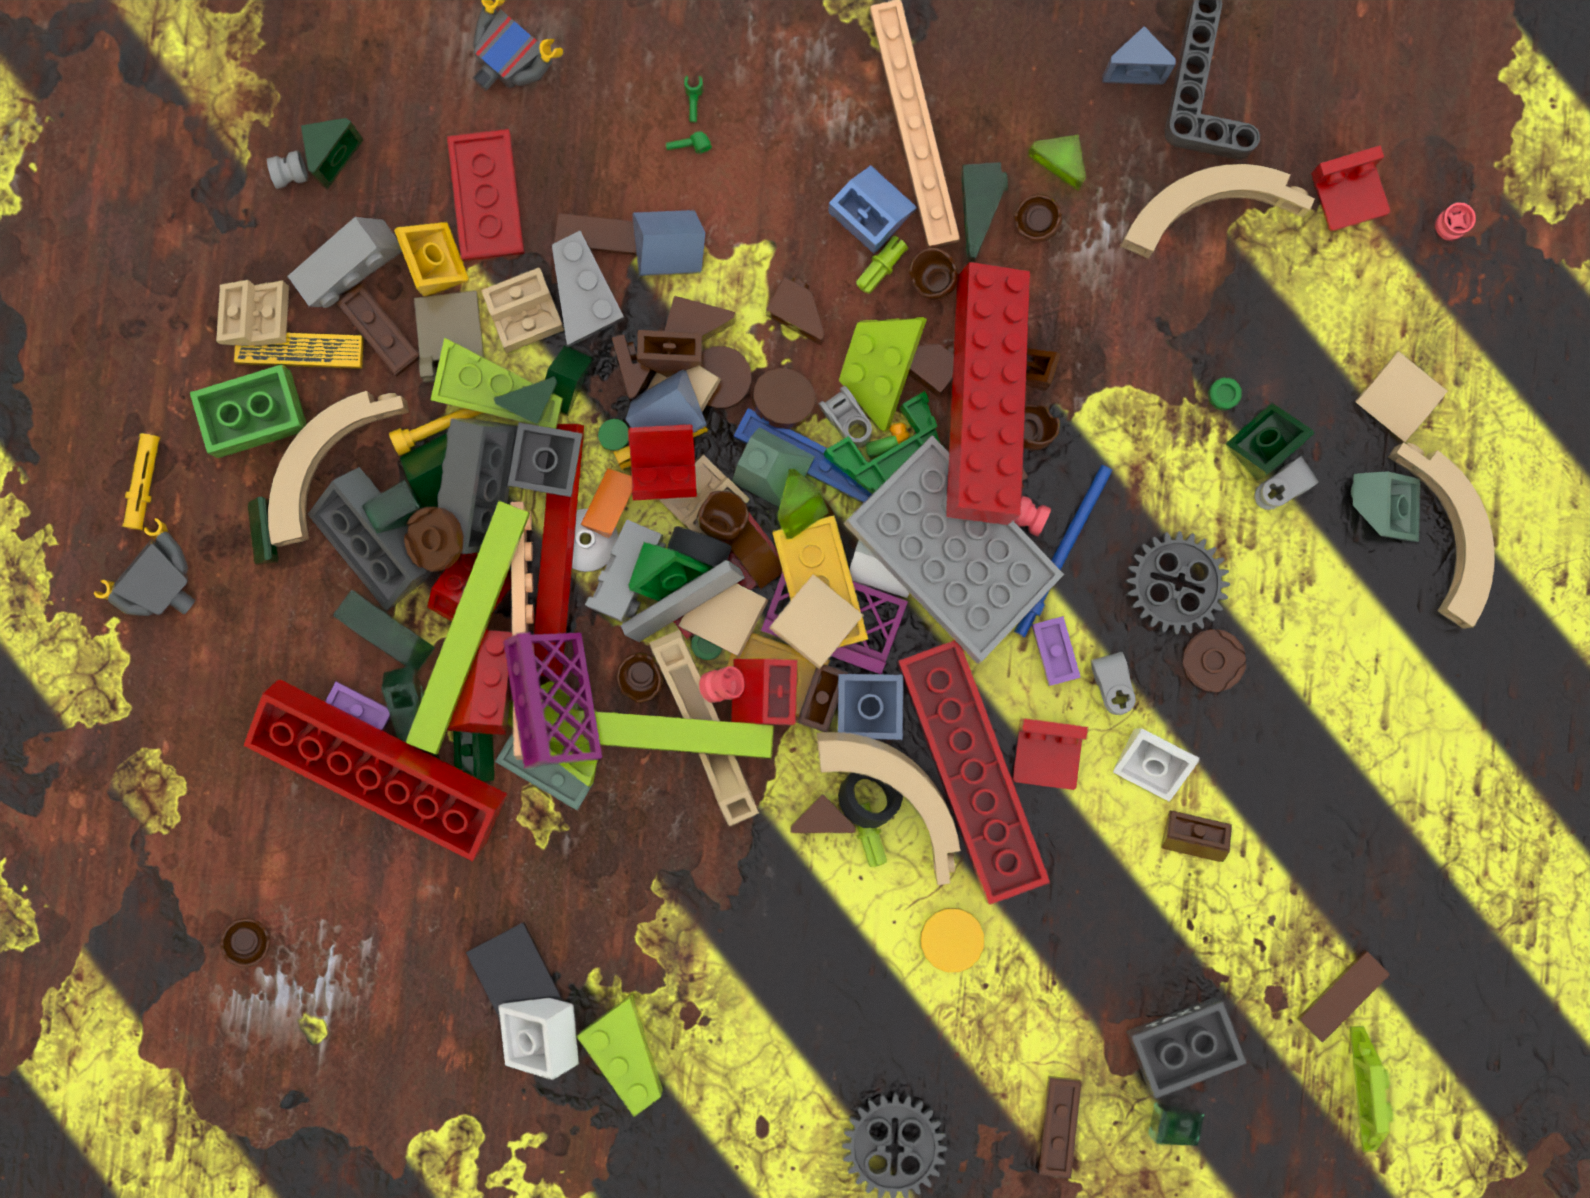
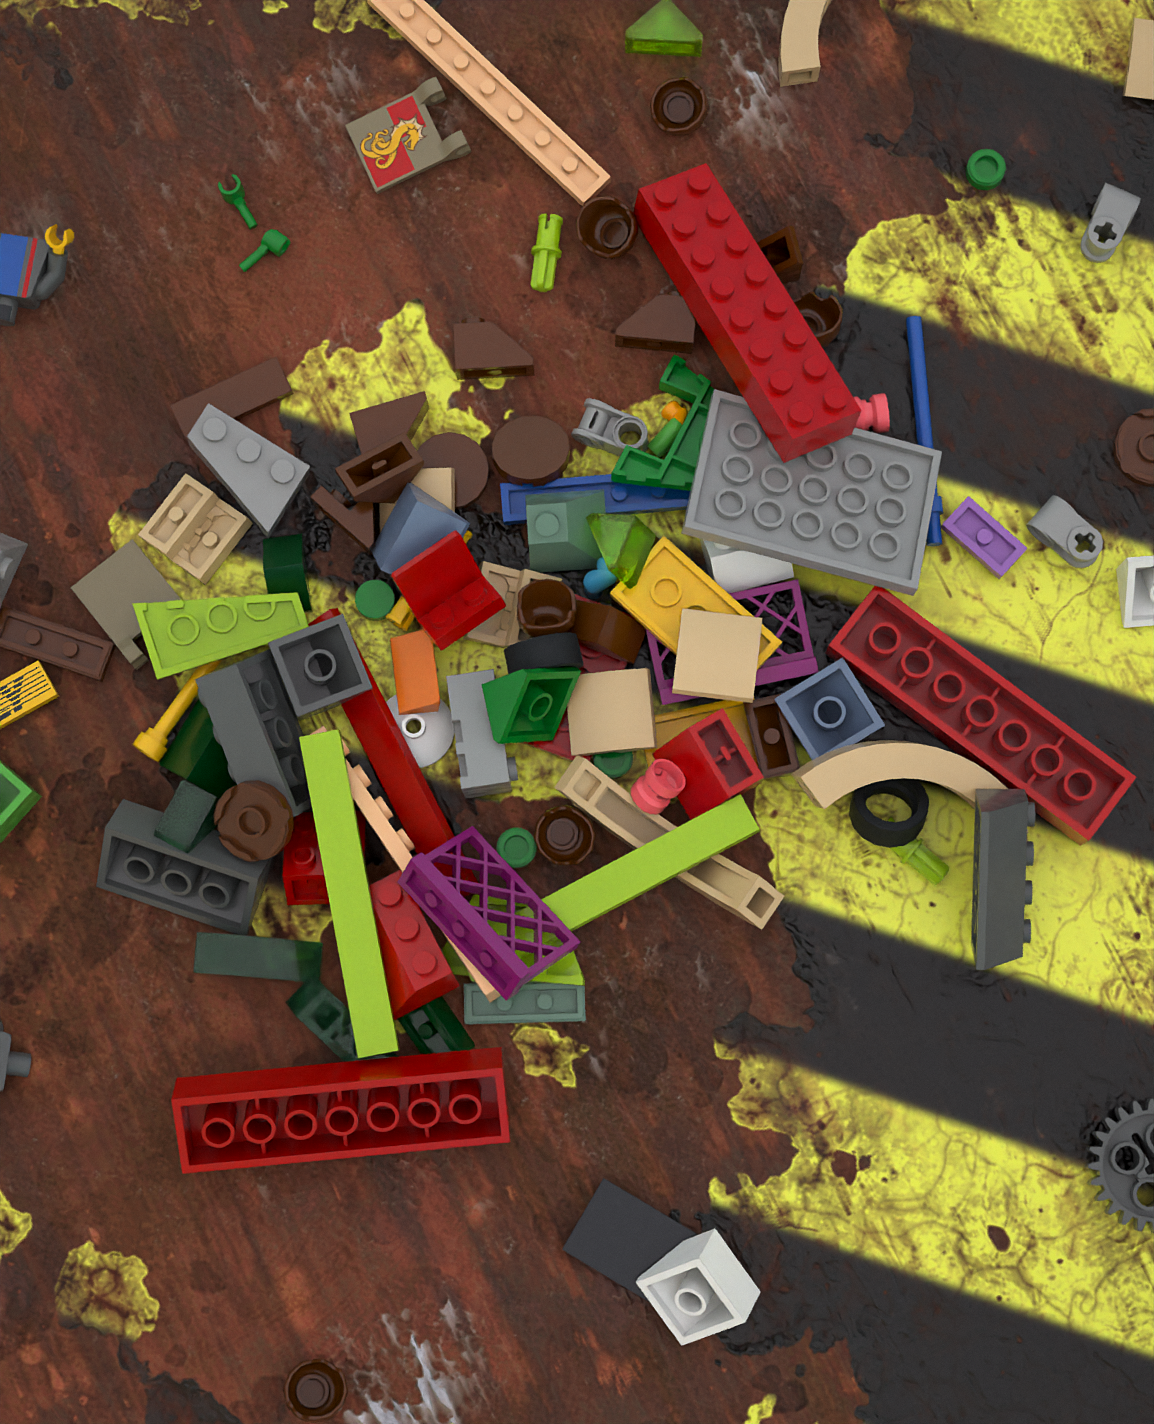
camera: 30 degrees left, 5 degrees down
dark green slope [248,496,279,565] -> none
tan arch [268,391,409,547] -> none
medium lavender plate [325,682,394,731] -> none
yellow slope [394,222,469,297] -> none
red tile [447,129,525,261] -> none
dark green slope [494,377,559,424] -> none
lime wedge [577,993,663,1116] -> none
light grey tile [621,560,745,642] -> none
sand blue slope [632,210,705,276] -> none
reddish brown slope [791,793,855,833] -> none
medium blue slope [828,166,917,254] -> none
lime wing [839,317,927,432] -> none
yellow tile [921,908,984,972] -> none
clear green slope [961,162,1008,264] -> none
red bracket [1012,718,1088,790] -> none
dark grey gear [1125,531,1230,635] -> none
dark green slope [1226,403,1314,481] -> none
none -> flag [345,77,472,194]
none -> green tile [496,828,537,869]
none -> dark azure arm [583,557,619,599]
none -> dark grey slope [971,789,1035,970]

